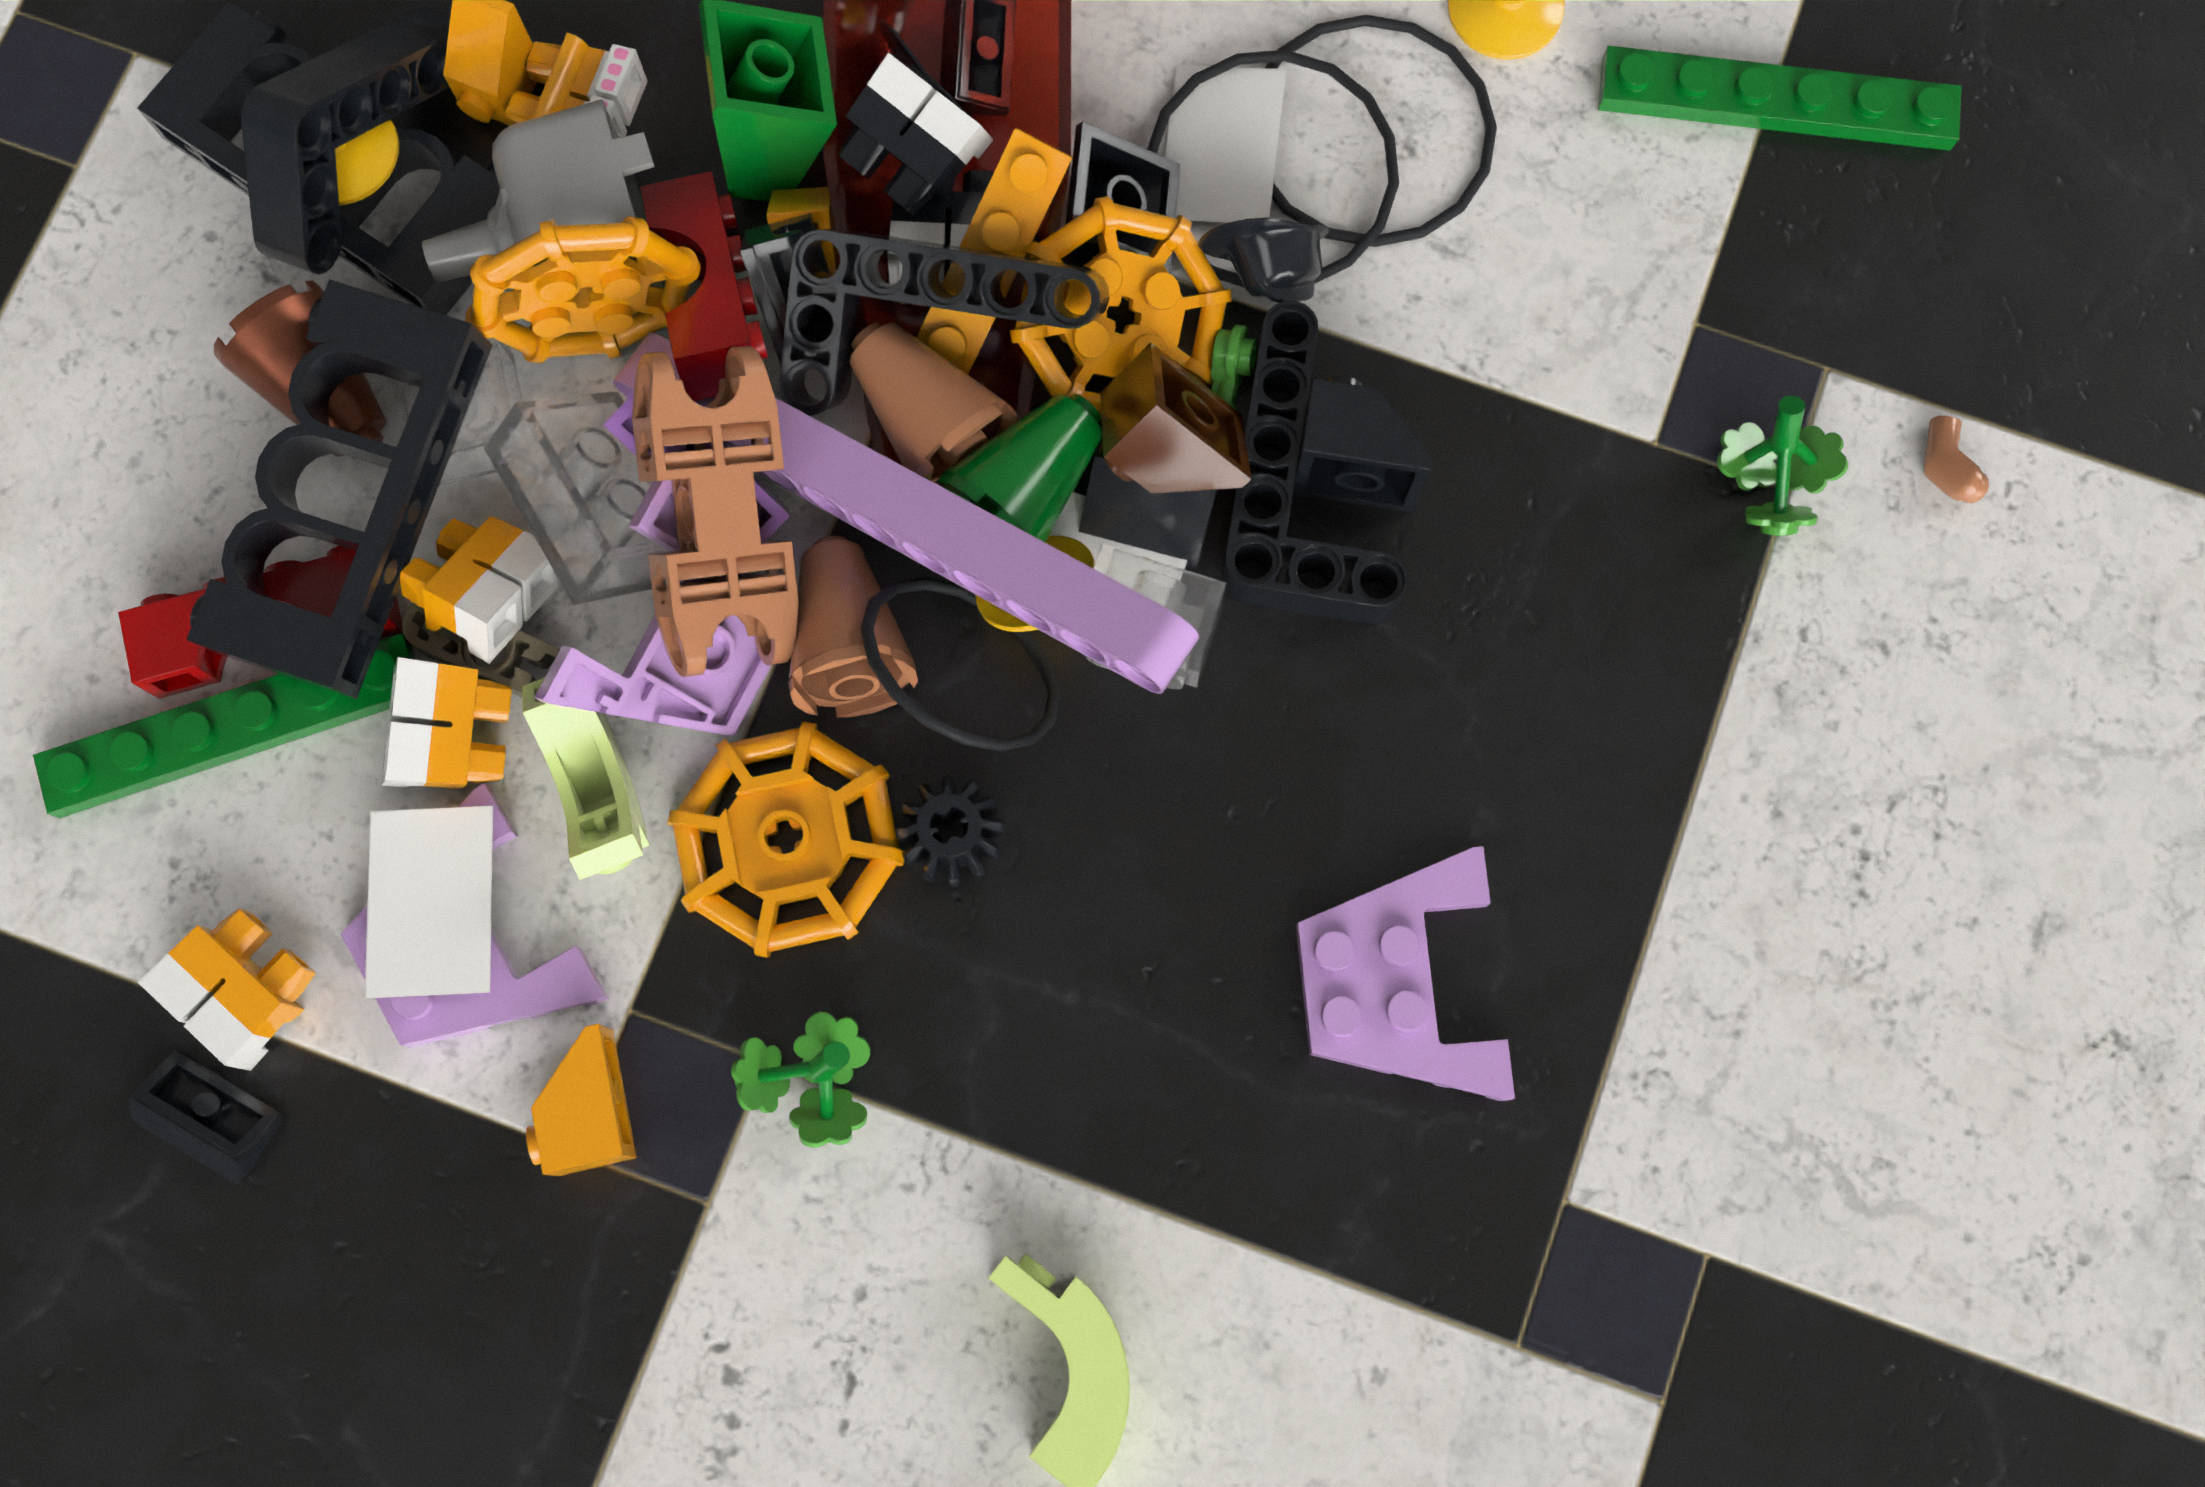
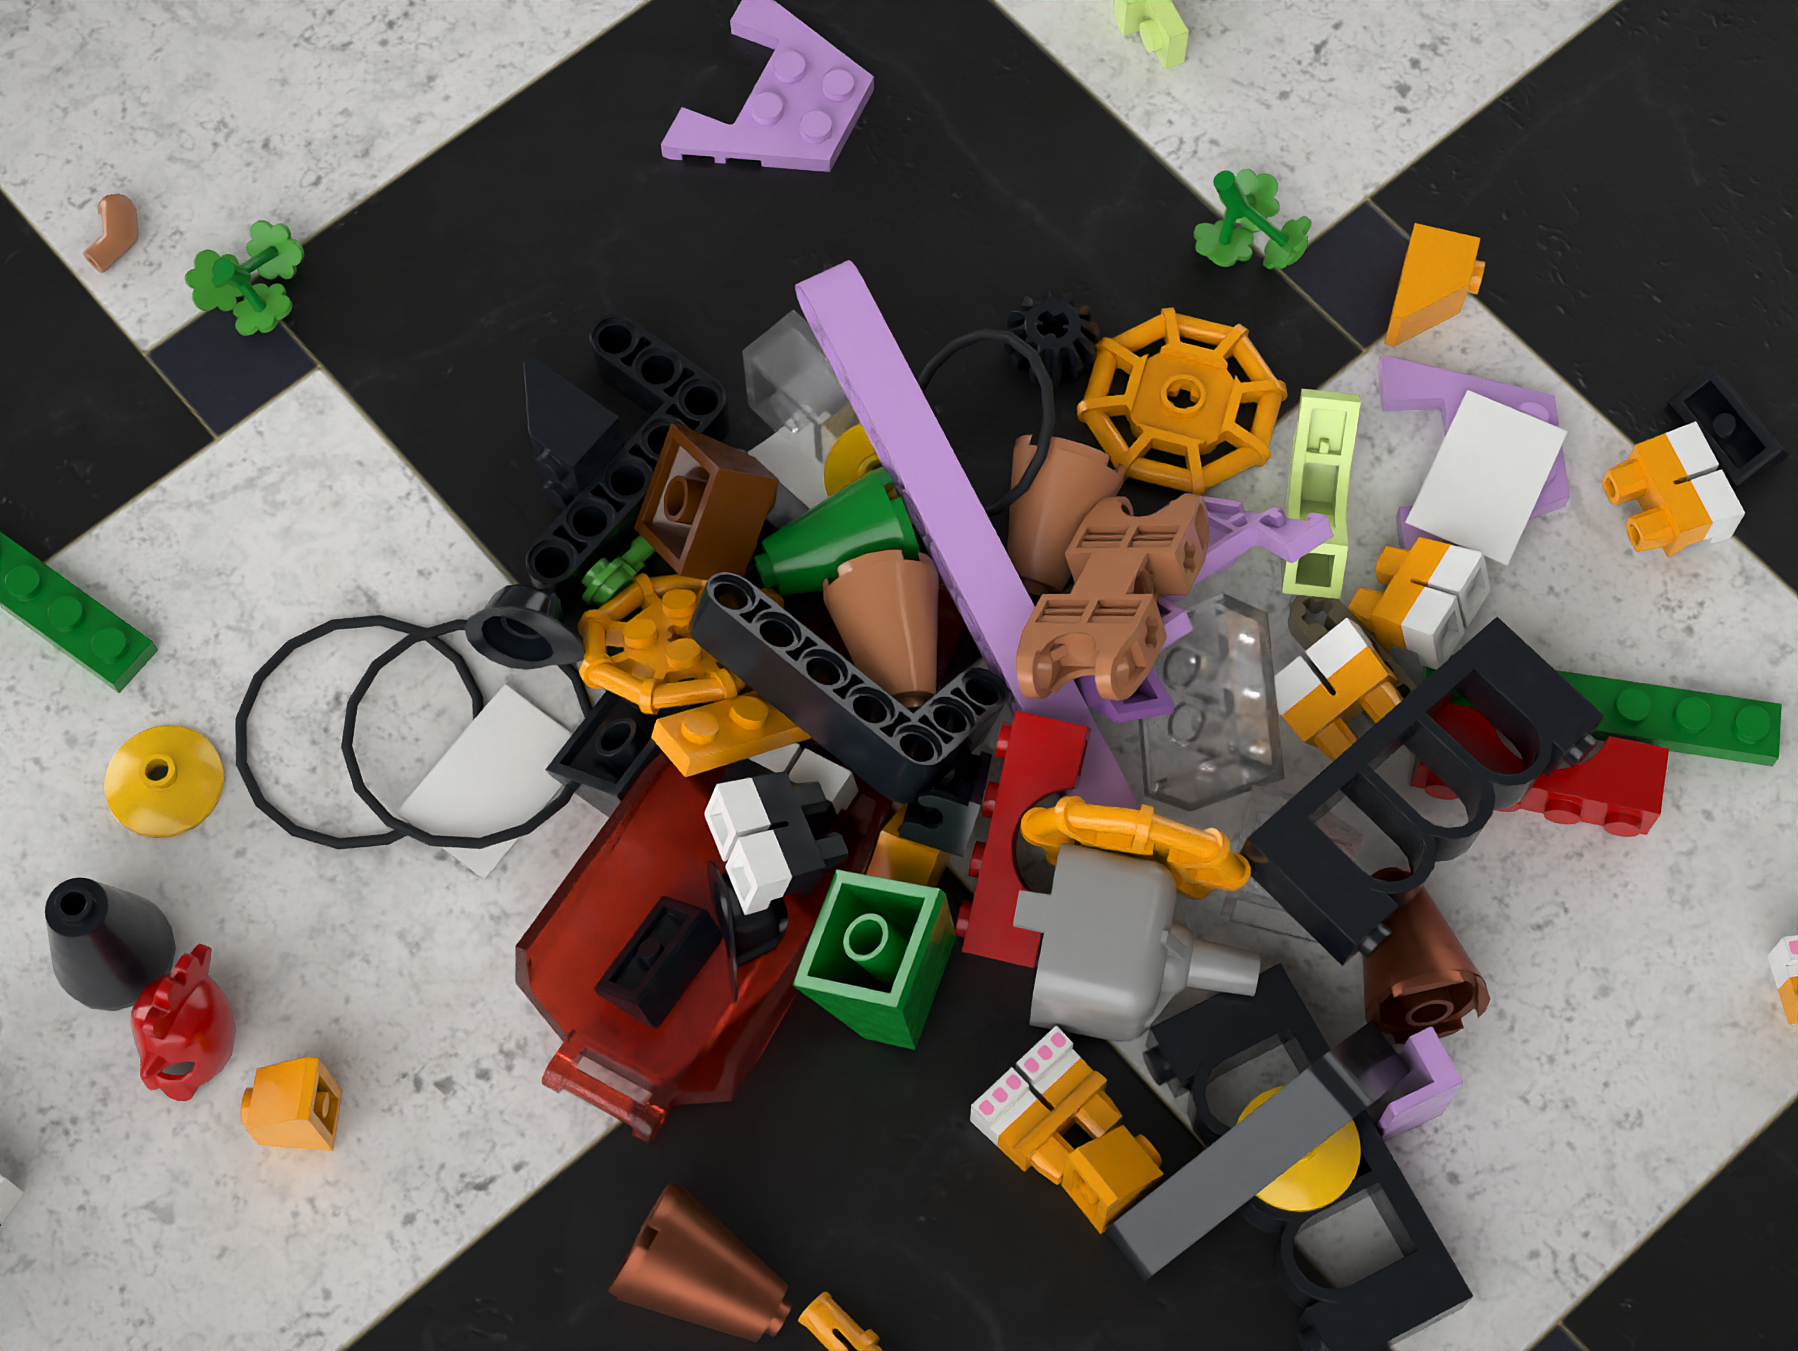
camera: 150 degrees left, 10 degrees down
none -> lavender panel [1376,1026,1463,1142]

